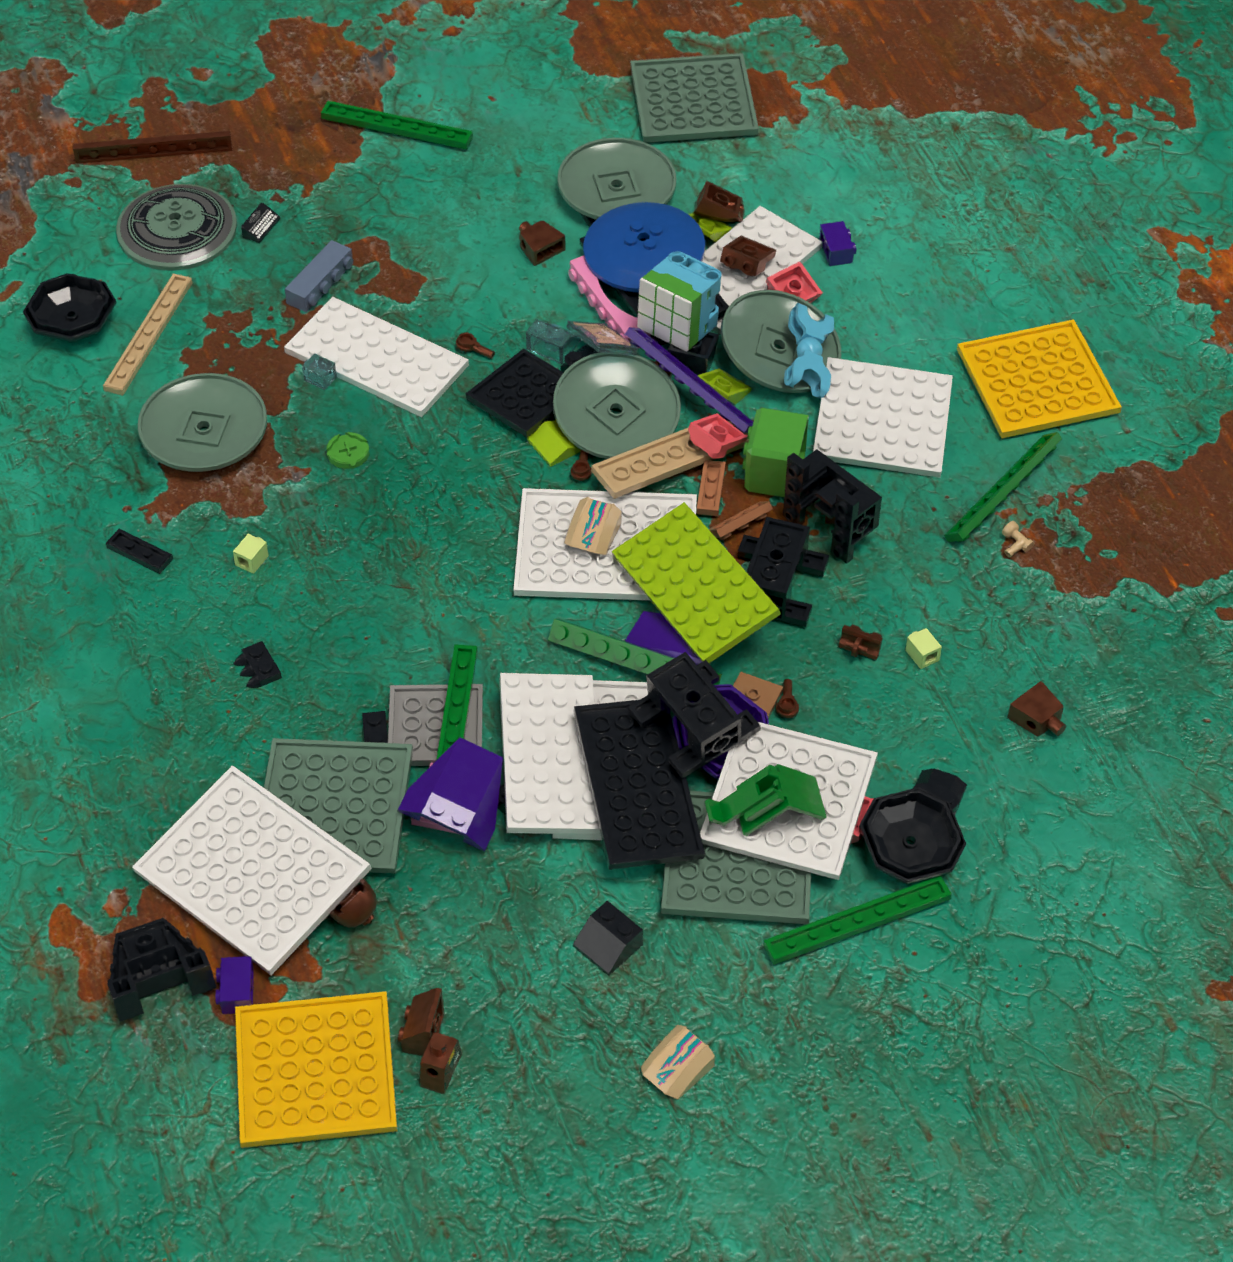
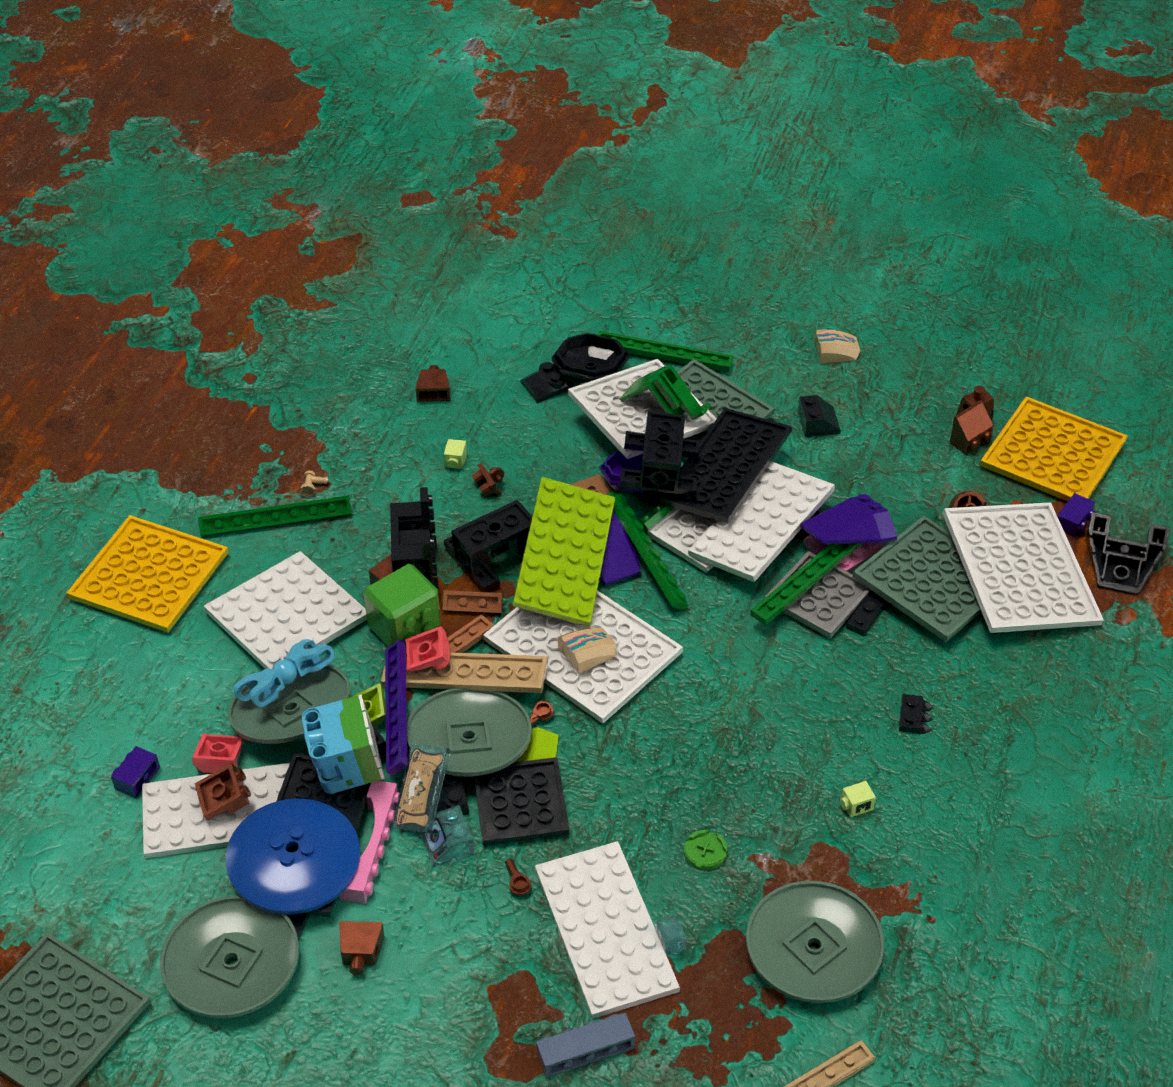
camera: 140 degrees left, 5 degrees down
black tile [106,529,173,574] -> none
lime slope [688,213,732,242] -> none
copper slope [693,181,745,222] -> none
copper plate [776,679,799,718] -> none

